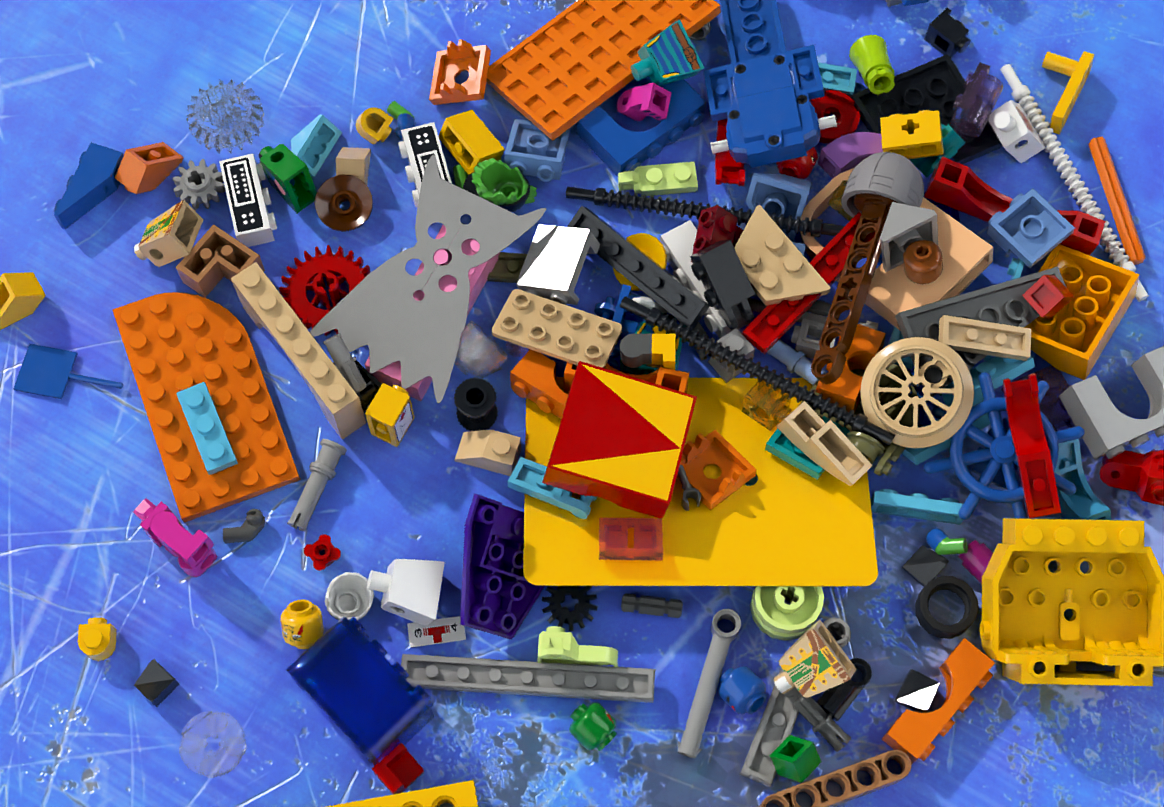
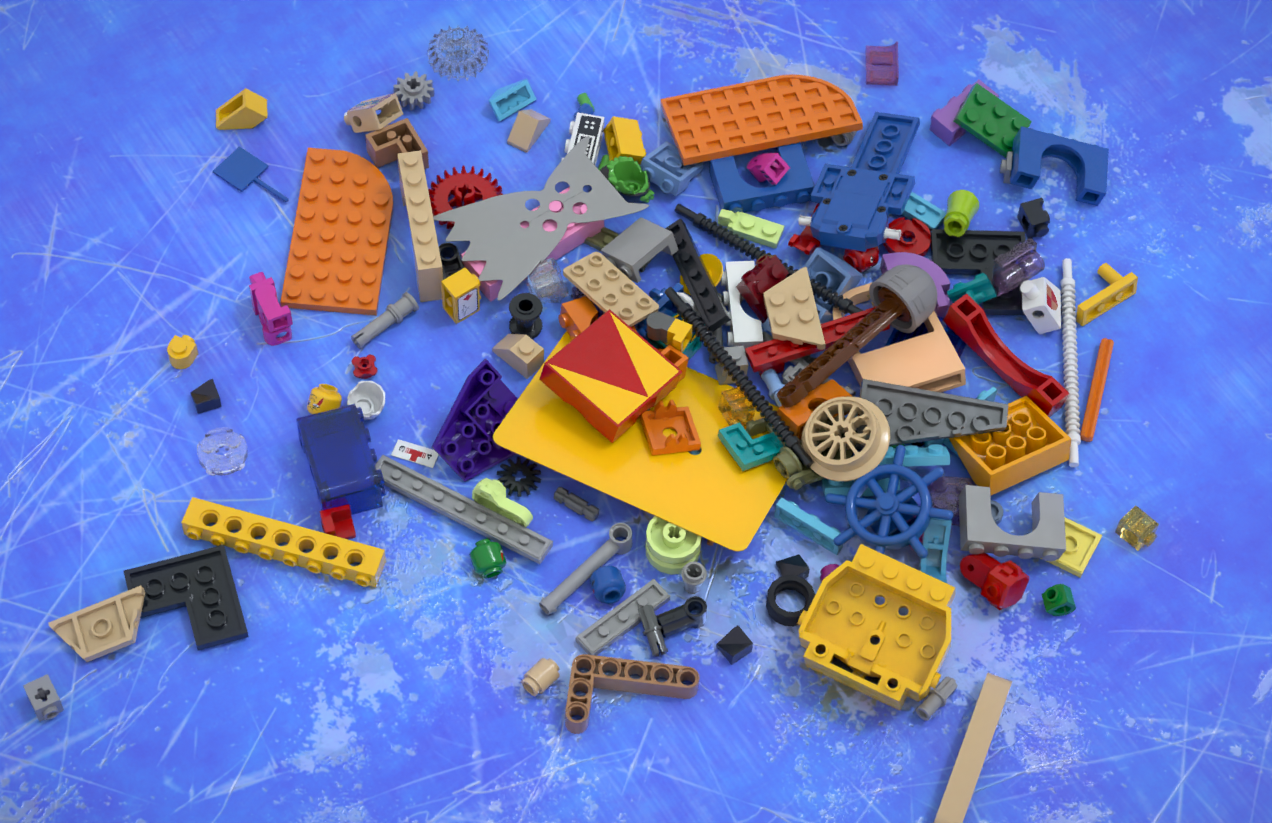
camera: 25 degrees right, 10 degrees down
blue slope [54,142,124,229] -> none
orange slope [115,142,184,194] -> none
medium azure plate [176,382,238,475] -> none
white brick [219,154,277,247] -> none
dark grey arm [223,509,265,543] -> none
green torso [259,144,317,213] -> none
reddish brown dish [315,175,373,231] -> none
light grey axle [323,333,366,393] -> none
yellow plate [356,107,394,145] -> none
white torso [367,559,445,626] -> none
orange piece [429,39,491,105] -> none
medium azure plate [508,457,597,519] -> none
clear pink piece [599,518,663,561] -> none
torso [631,20,704,86] -> none
dark grey hand [678,465,701,511] -> none
black hinge [690,240,755,330] -> none
green plate [770,735,822,783] -> none
torso [774,620,856,698] -> none
tan slope [776,401,873,486] -> none
yellow brick [880,110,944,159] -> none
light grey slope [880,202,938,272] -> none
orange arch [882,638,995,765] -> none
dark orange head [903,240,943,284] -> none
bright green arm [926,528,968,555] -> none
tan plate [938,315,1031,361] -> none
medium blue plate [987,188,1075,268] -> none
red piece [1003,373,1061,518] -> none
red panel [1022,275,1075,318] -> none

